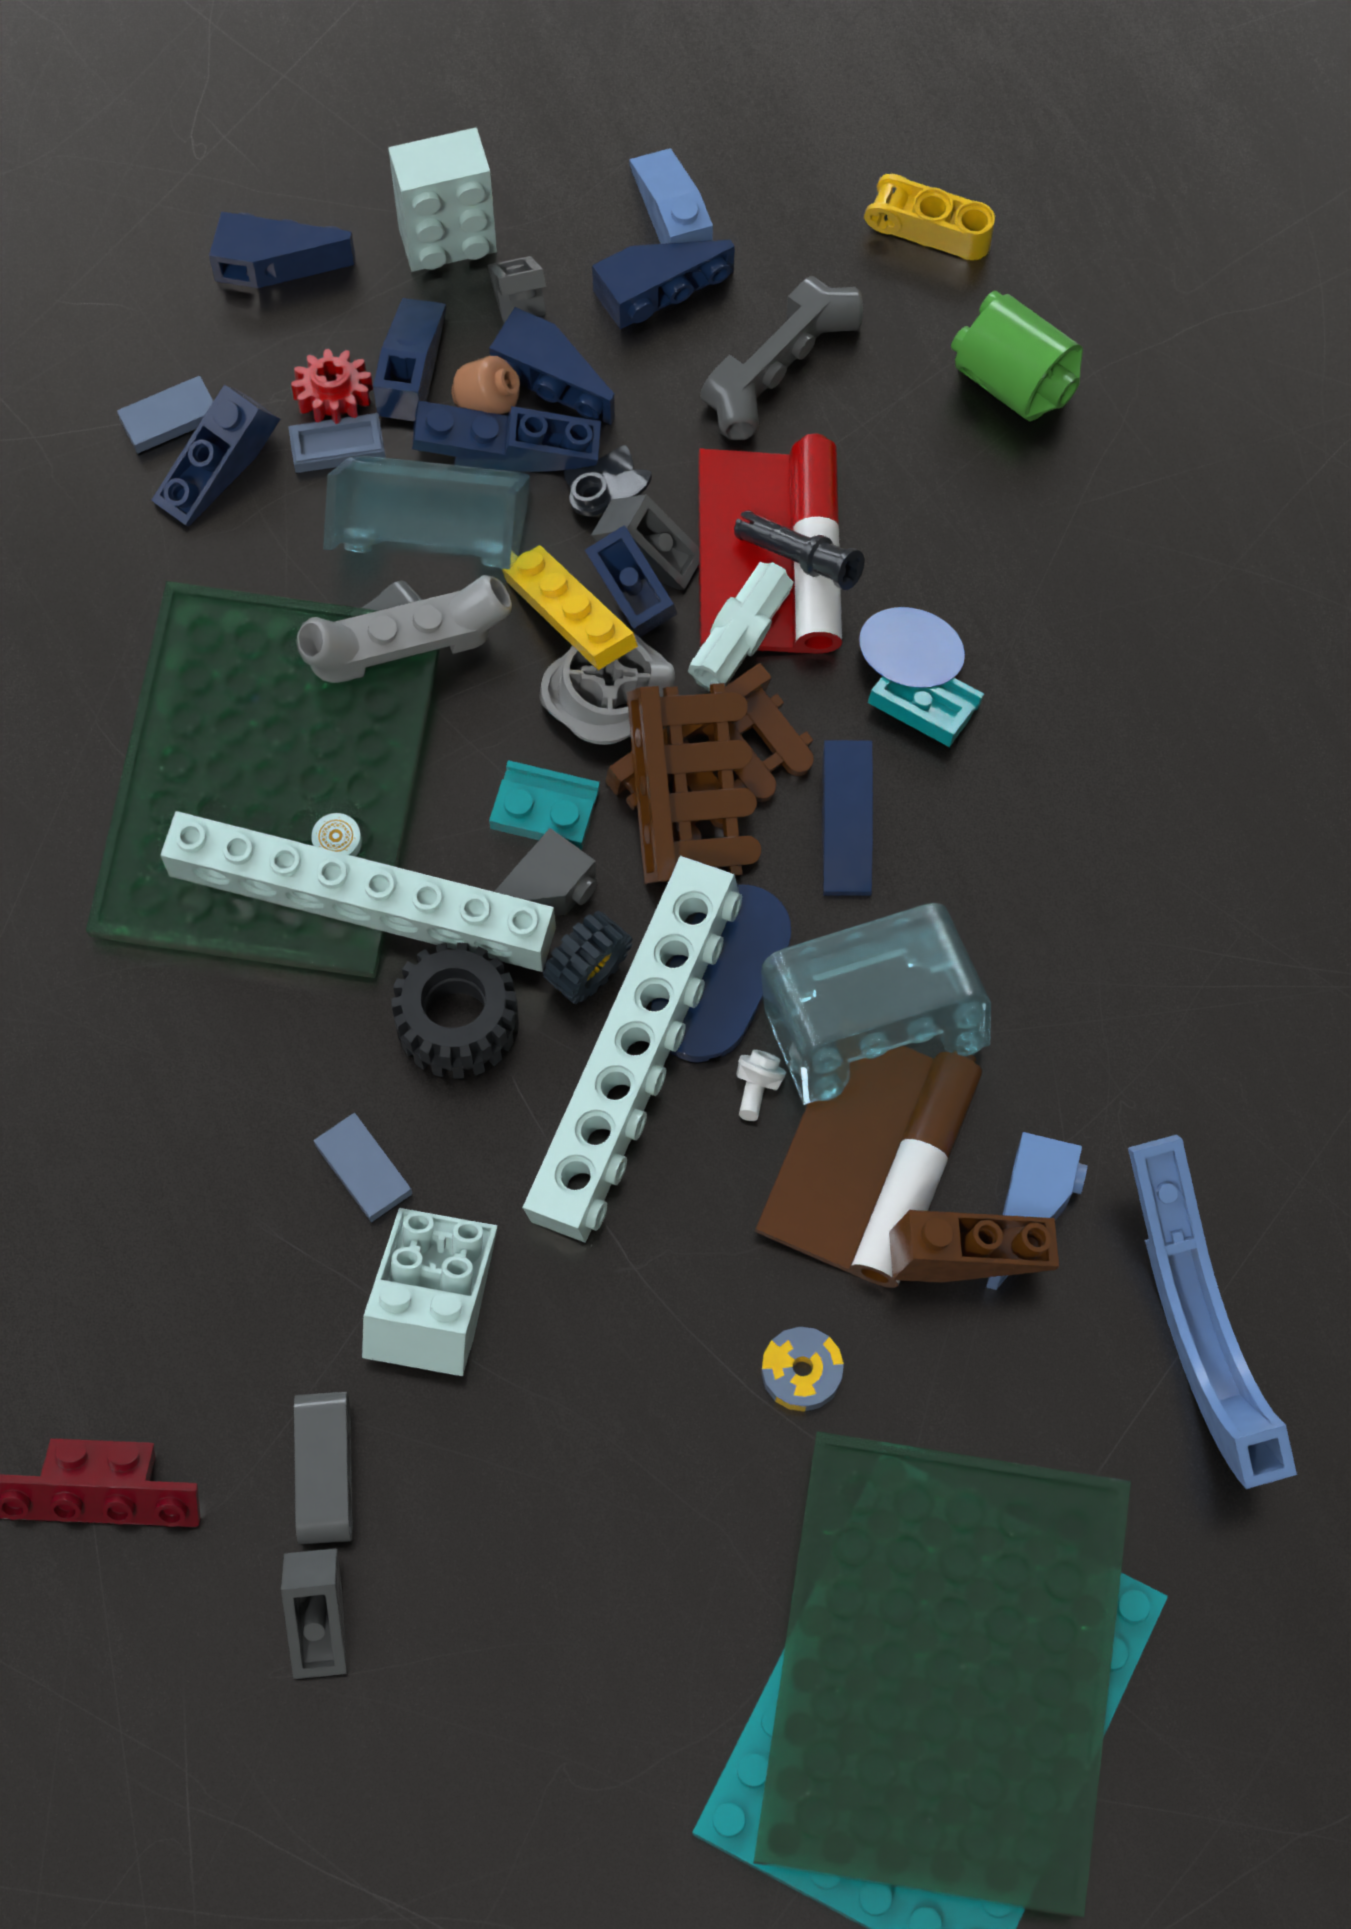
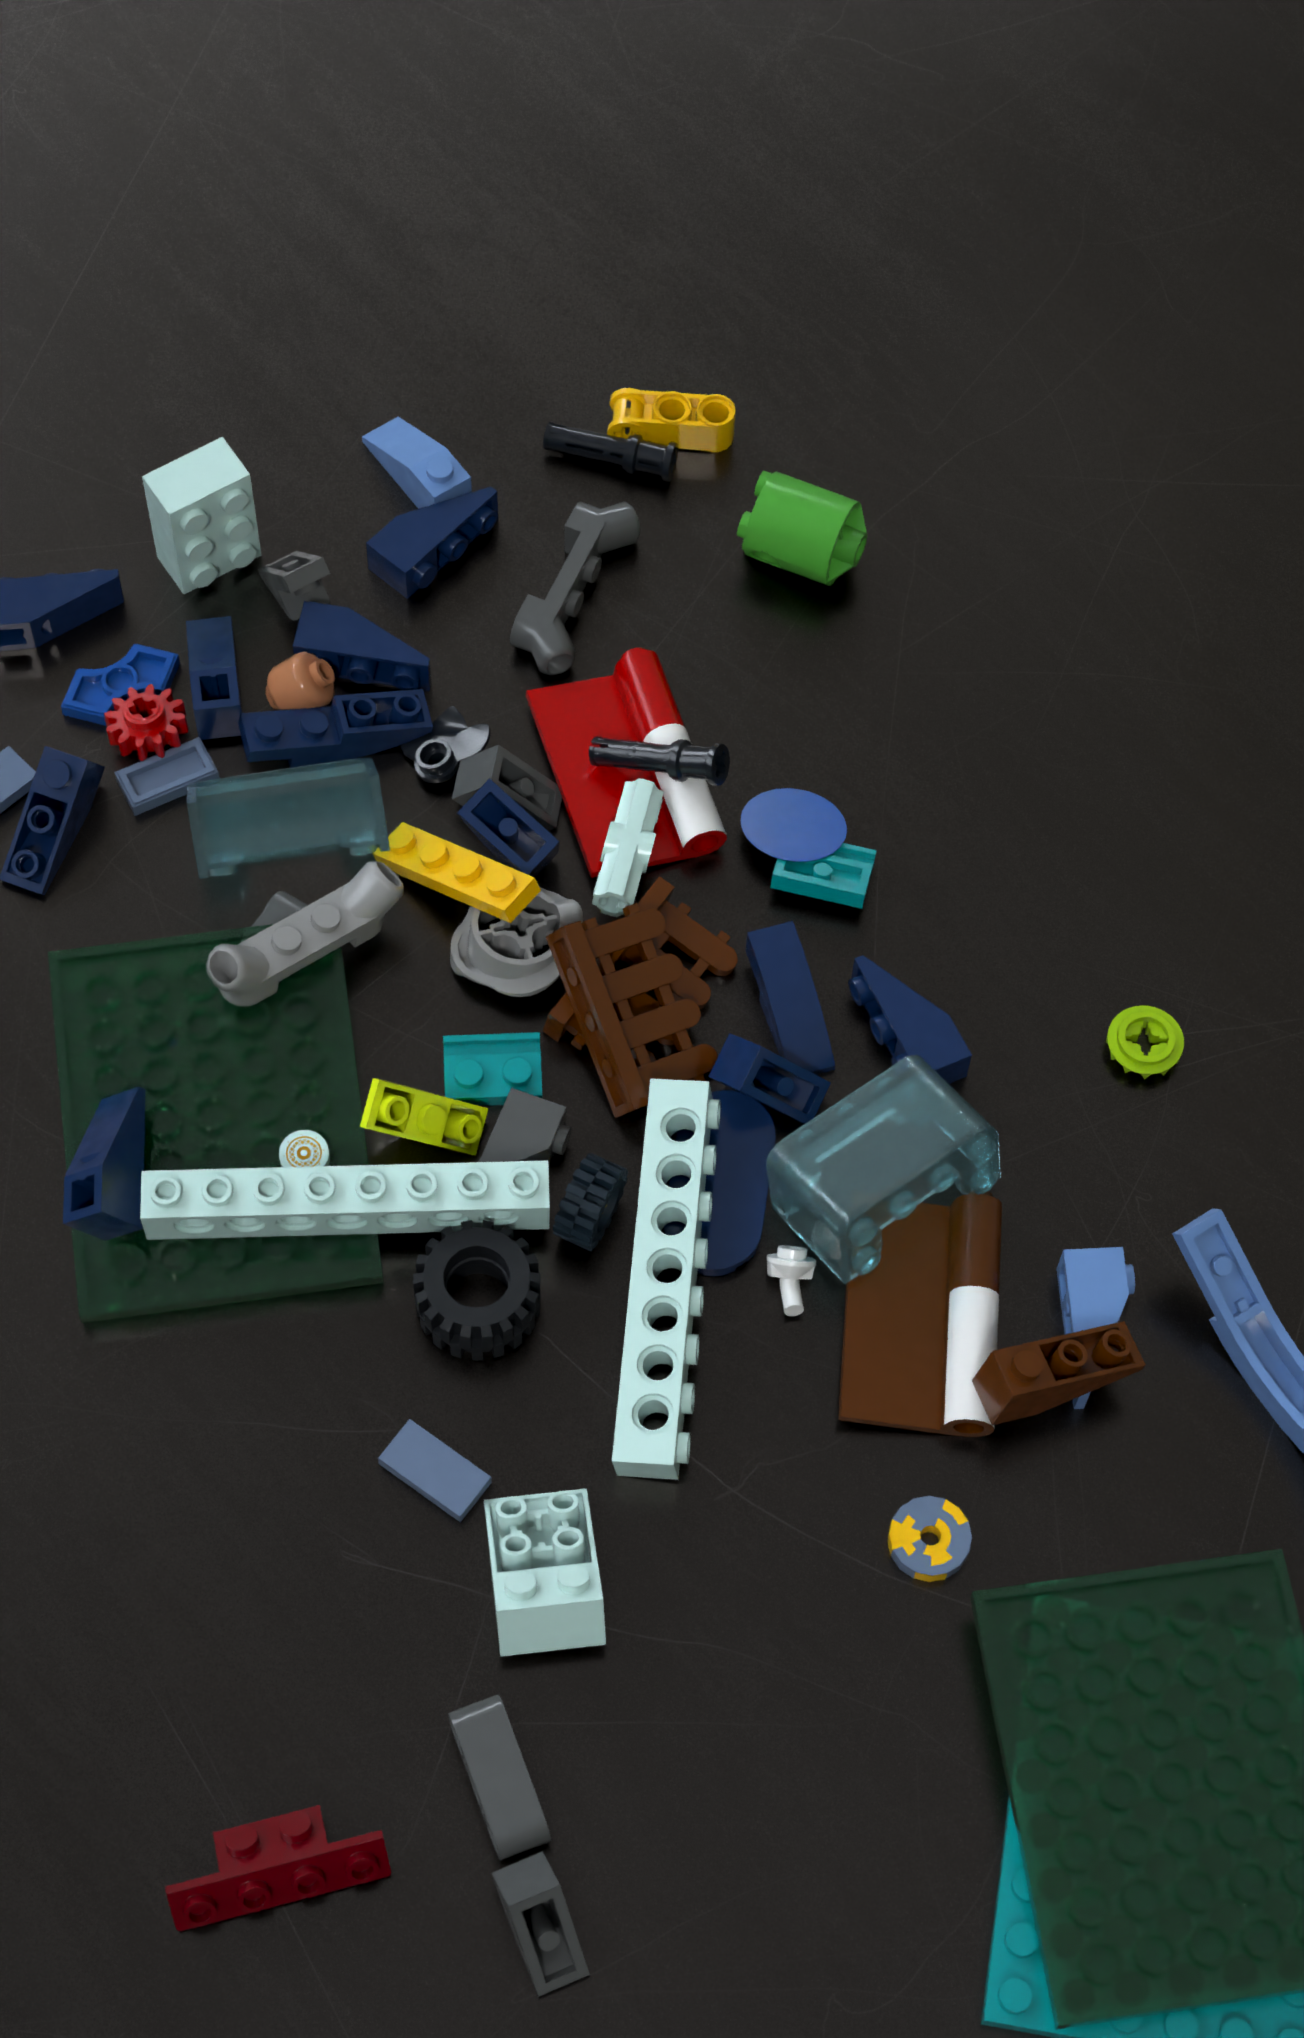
camera: 20 degrees left, 5 degrees down
none -> blue tile [61,643,180,726]
none -> dark blue slope [63,1087,146,1241]
none -> neon yellow slope [360,1078,489,1156]
none -> black pin [543,421,678,482]
none -> dark blue slope [708,1033,831,1126]
none -> dark blue slope [848,955,972,1098]
none -> lime gear [1106,1006,1184,1079]

